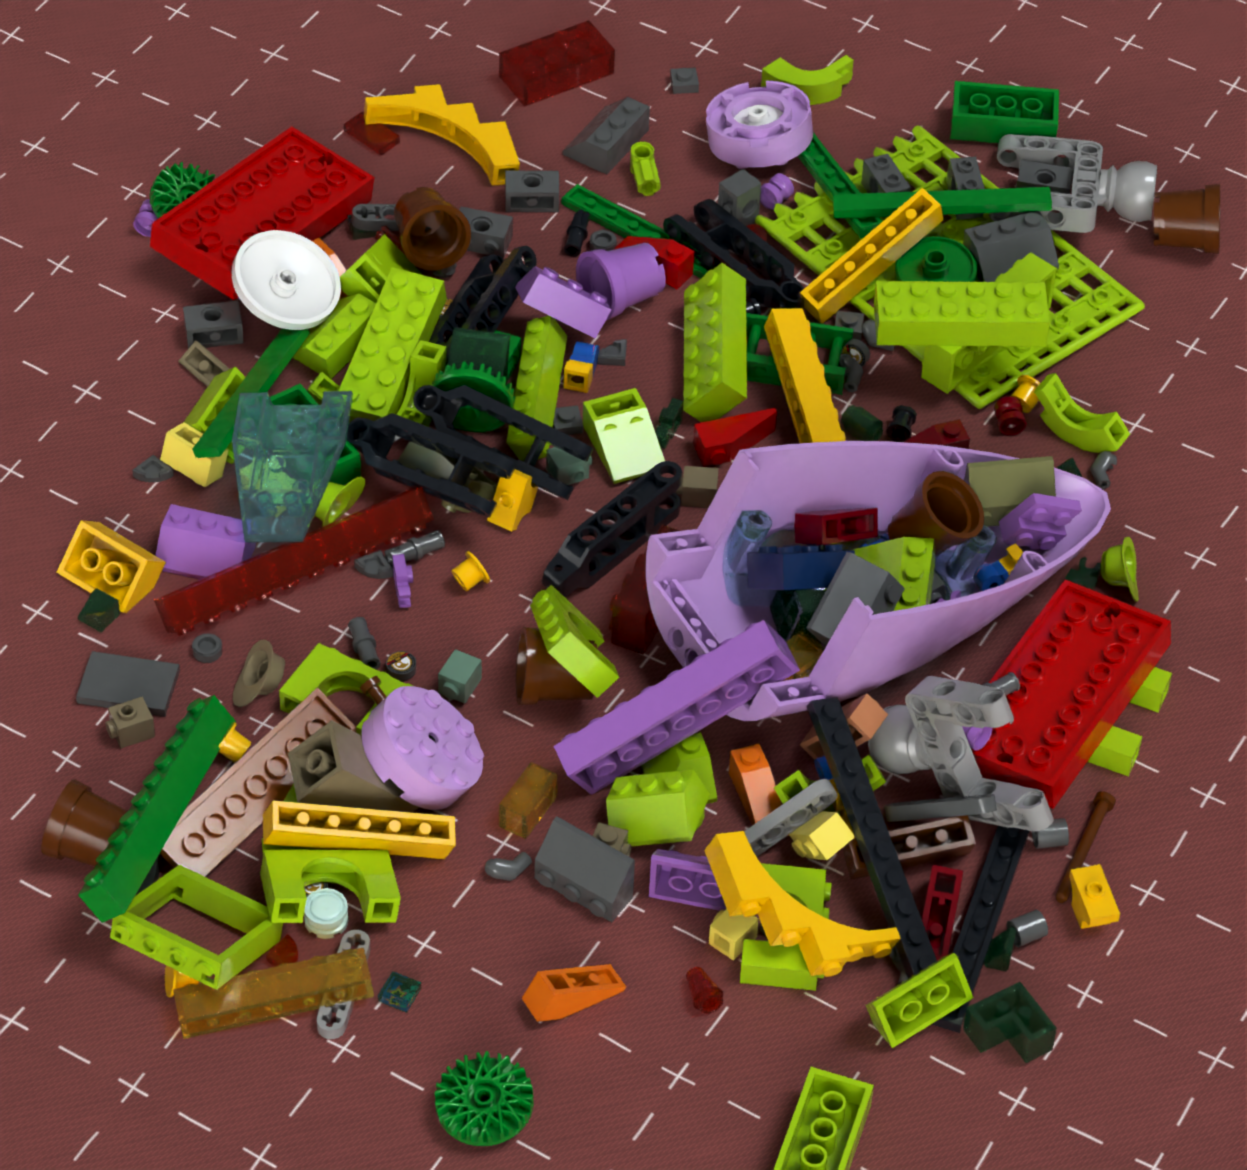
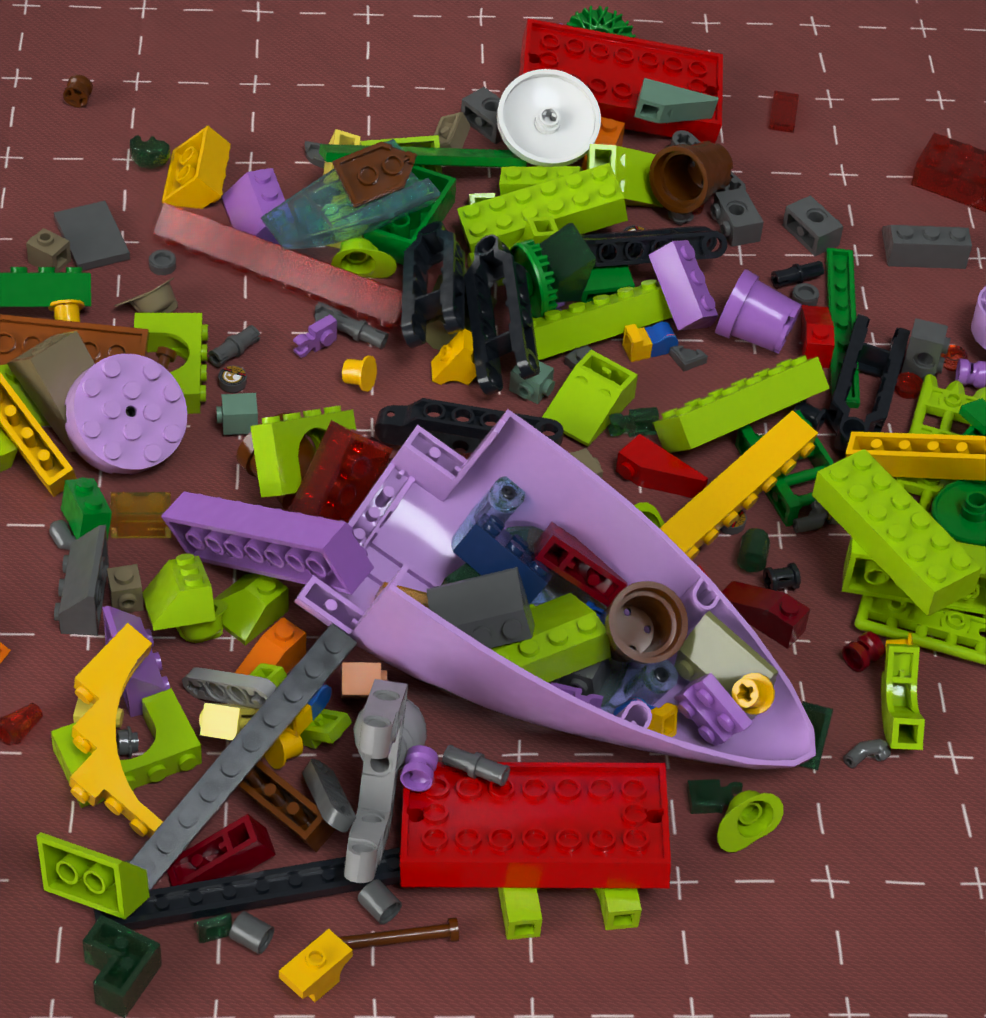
camera: 55 degrees right, 0 degrees up
clear green slope [78,588,120,632] -> none
yellow arch [364,84,520,186] -> none
lime piece [630,141,661,196] -> none
none -> green brick [61,477,112,541]
none -> clear green hair [129,135,170,169]
none -> clear red brick [288,420,393,523]
none -> reddish brown tile [332,141,417,209]
none -> sand green slope [634,78,719,123]
none -> yellow piece [732,673,775,715]

